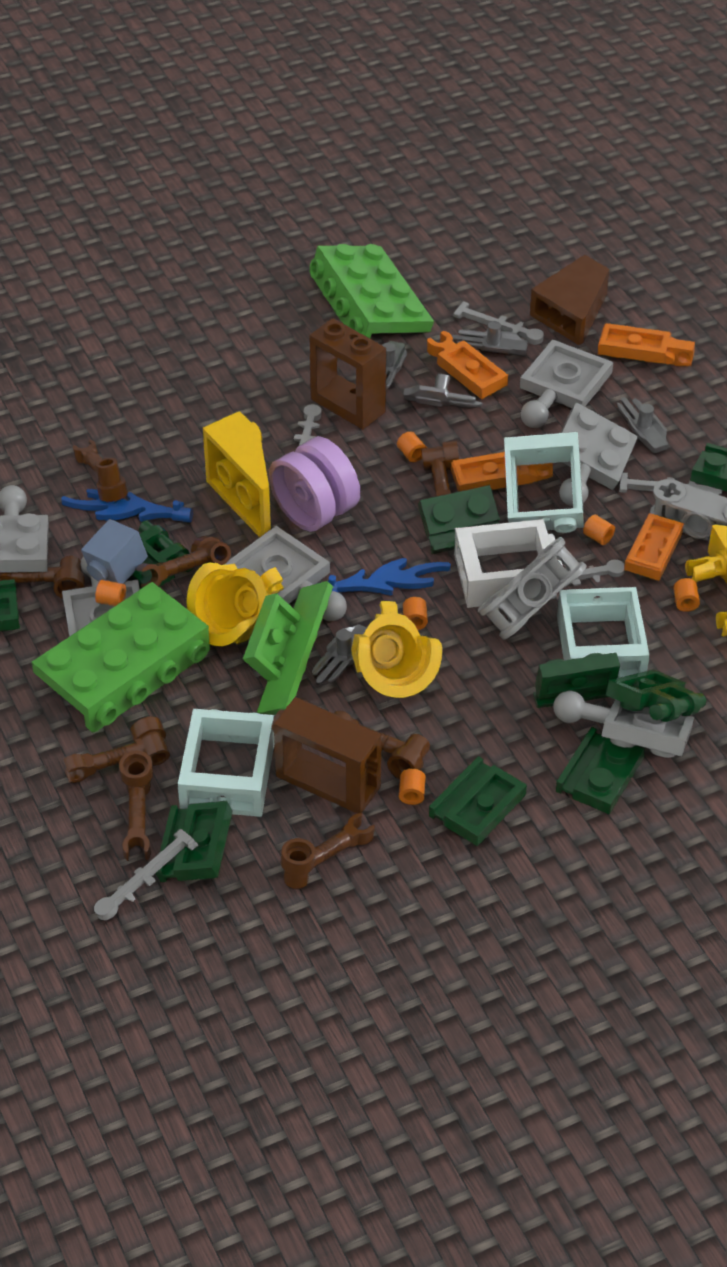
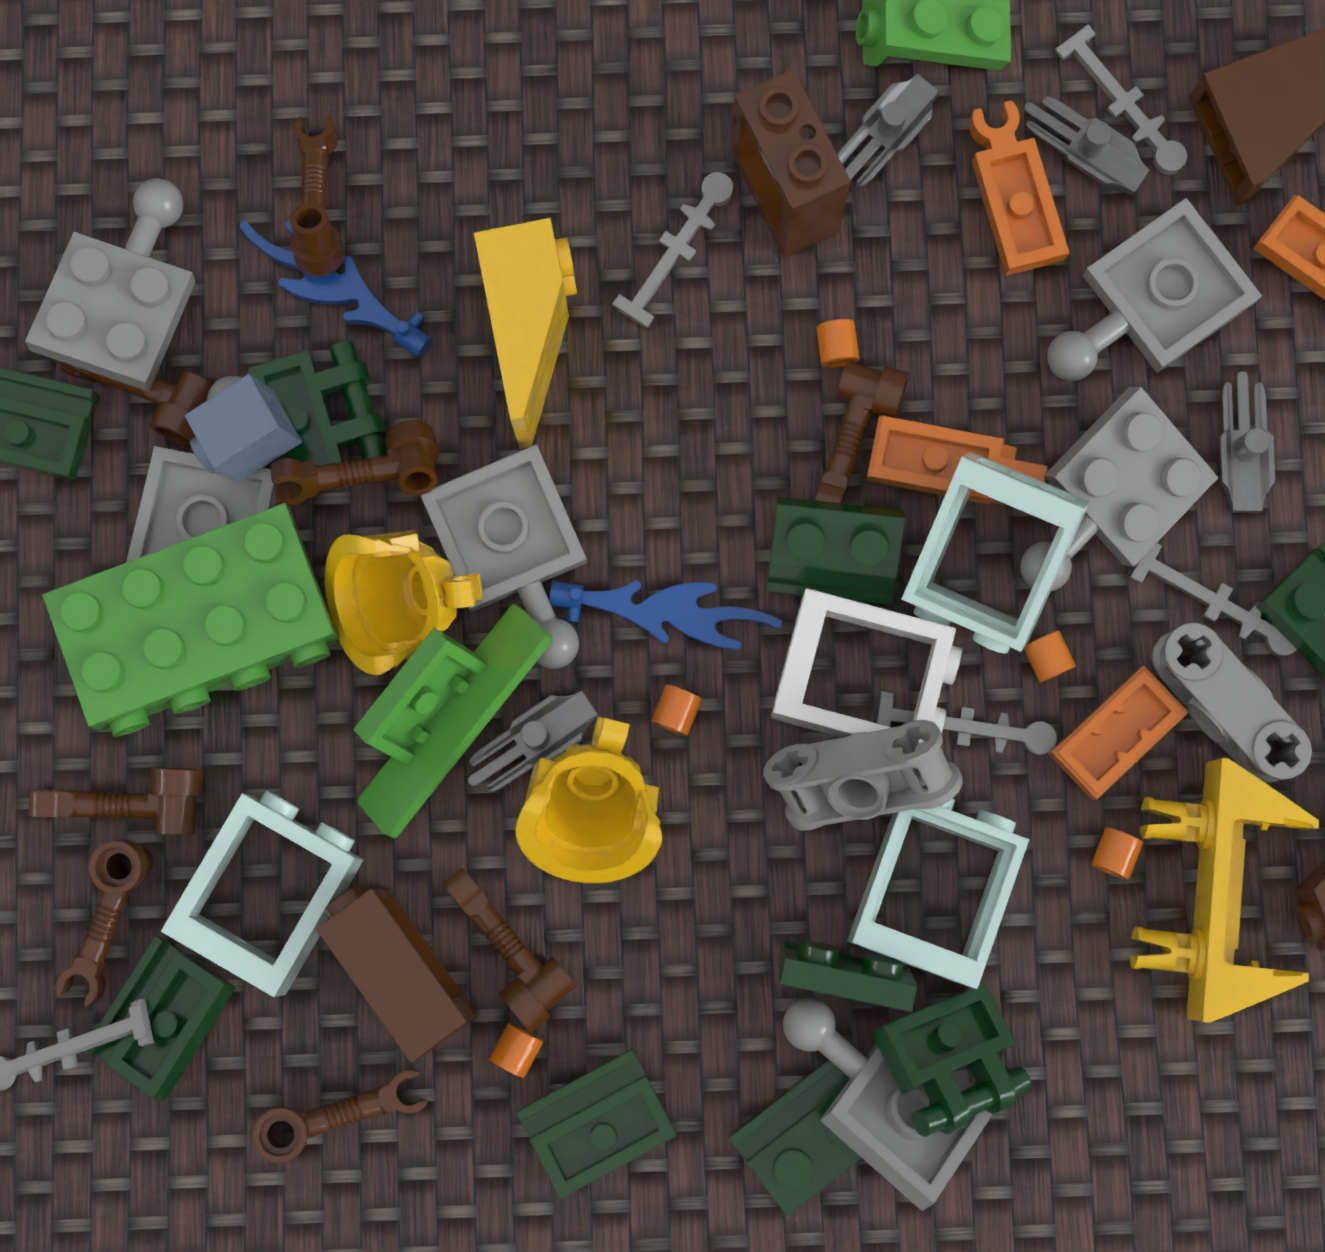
camera: 25 degrees right, 35 degrees up
orange piece [95,580,126,607] -> none
lavender wheel [269,436,360,532] -> none
flat silver piece [403,374,483,408] -> none

